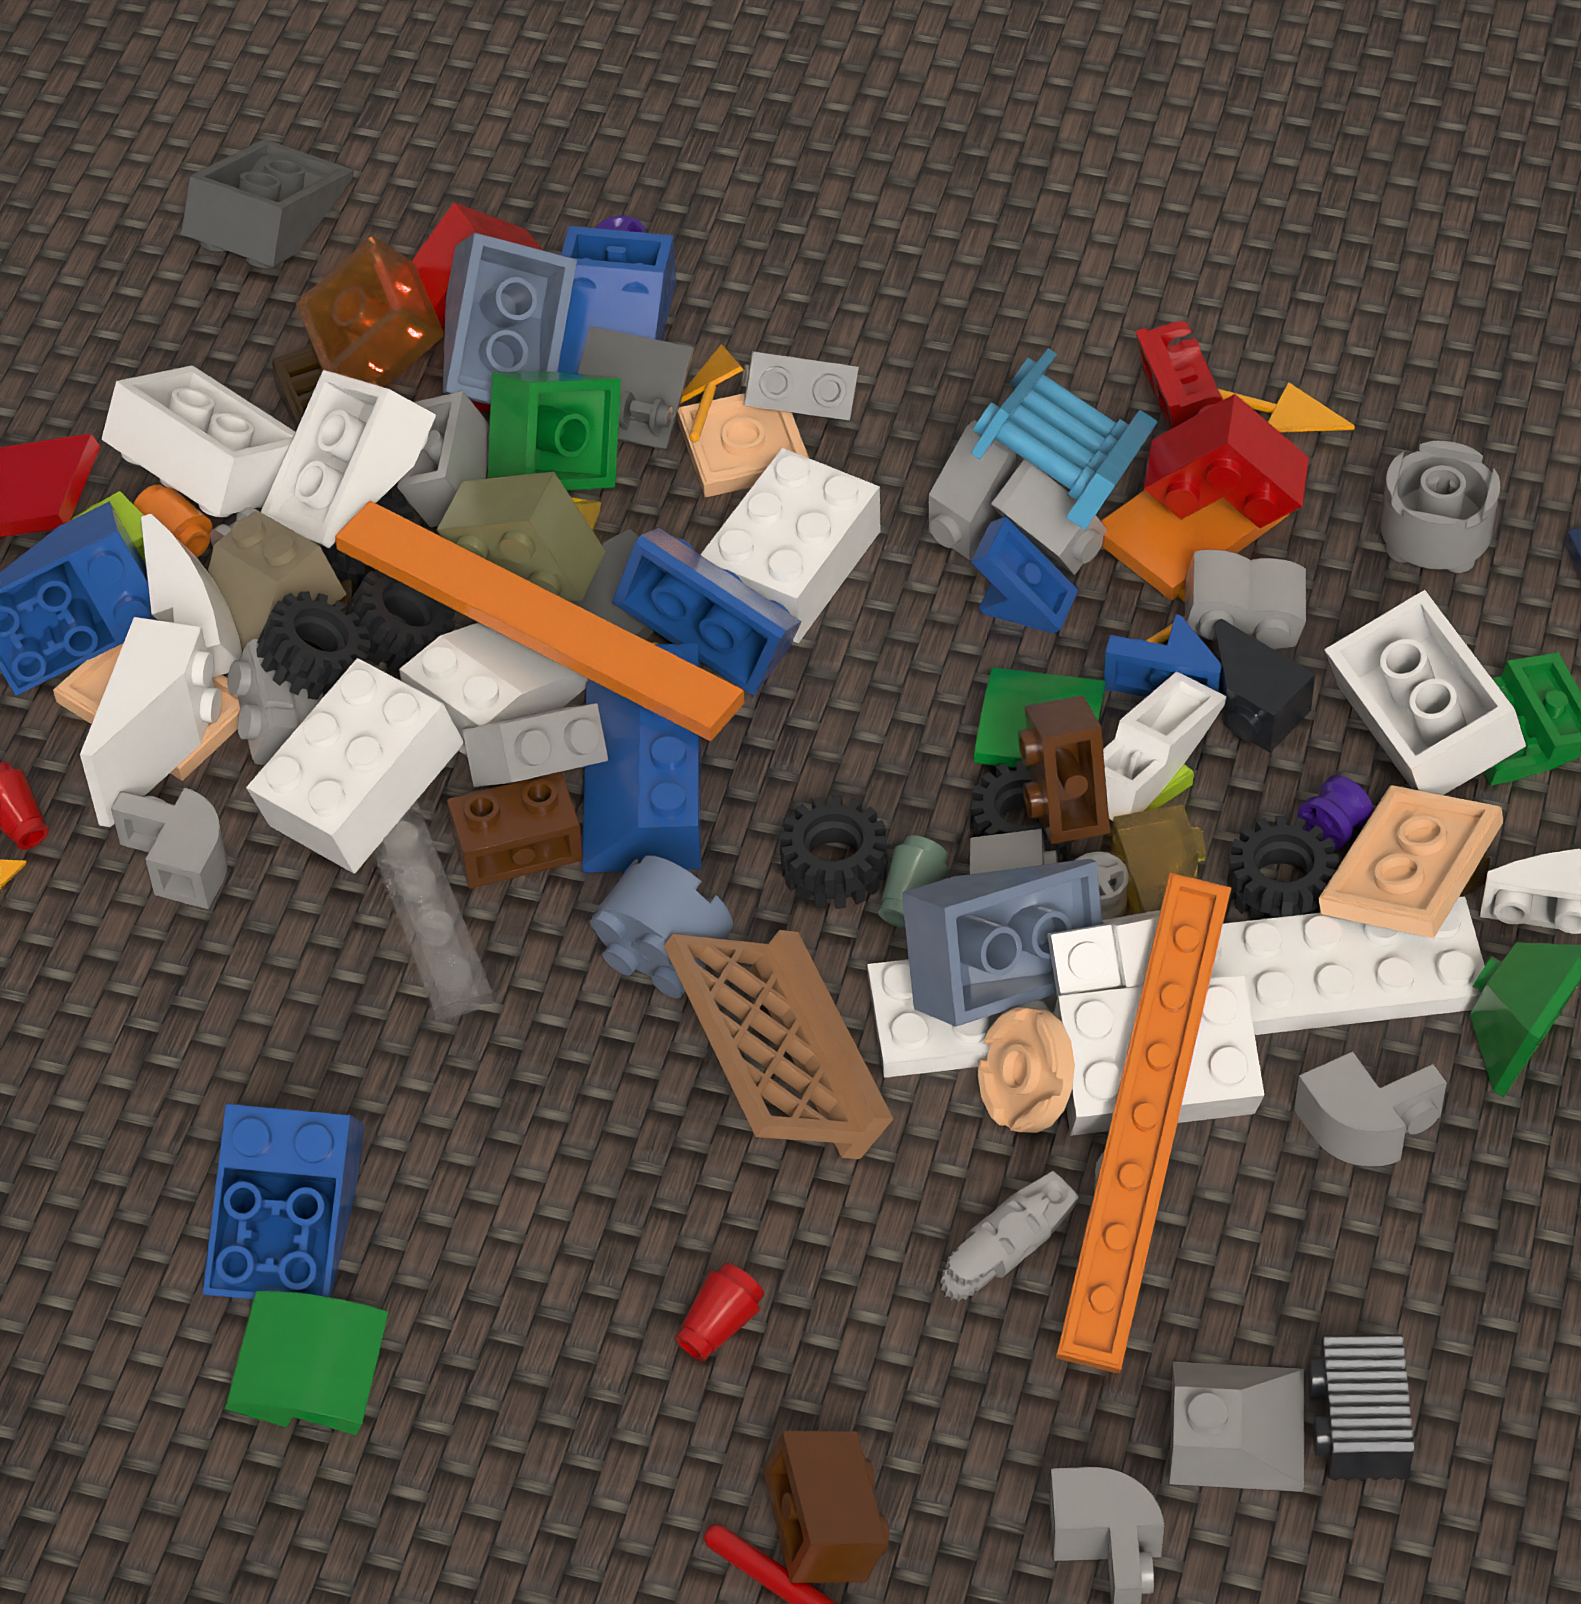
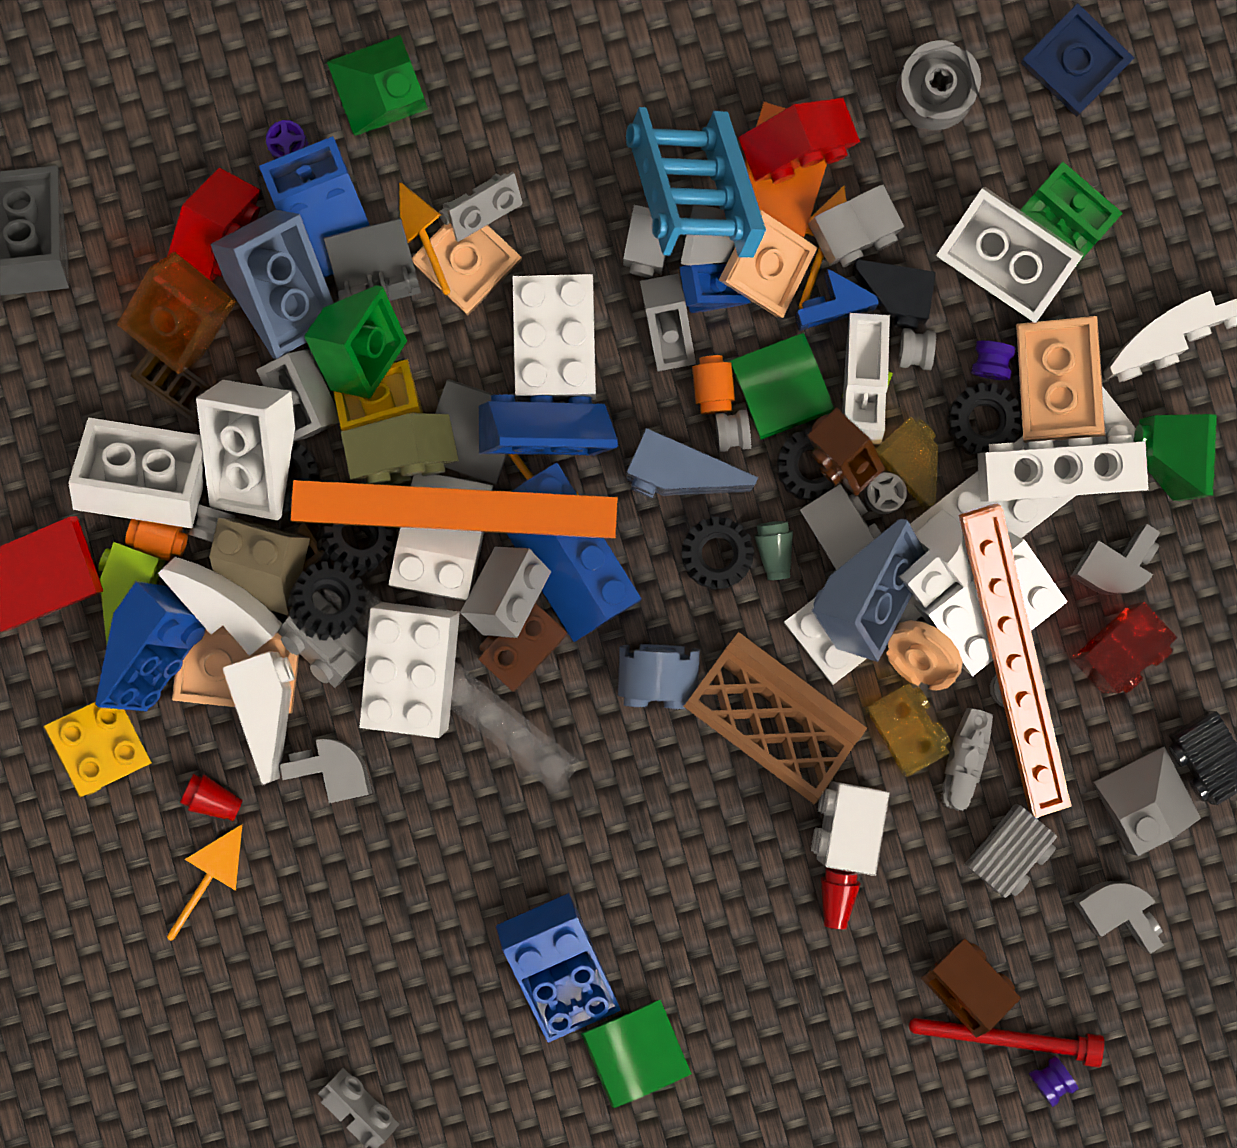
camera: 30 degrees left, 35 degrees up
red hinge [1135,321,1223,429] -> none
light orange piece [1218,382,1355,432] -> none
none -> green slope [327,35,428,136]
none -> sand blue slope [627,428,758,498]
none -> light grey slope [640,273,696,372]
none -> orange brick [692,355,735,414]
none -> light grey wheel [715,409,751,452]
none -> light nougat tile [719,210,818,318]
none -> white brick [811,781,889,875]
none -> clear yellow brick [864,683,951,777]
none -> light grey wheel [899,328,936,371]
none -> light grey brick [964,804,1058,898]
none -> white brick [977,435,1148,501]
none -> clear red brick [1070,602,1178,694]

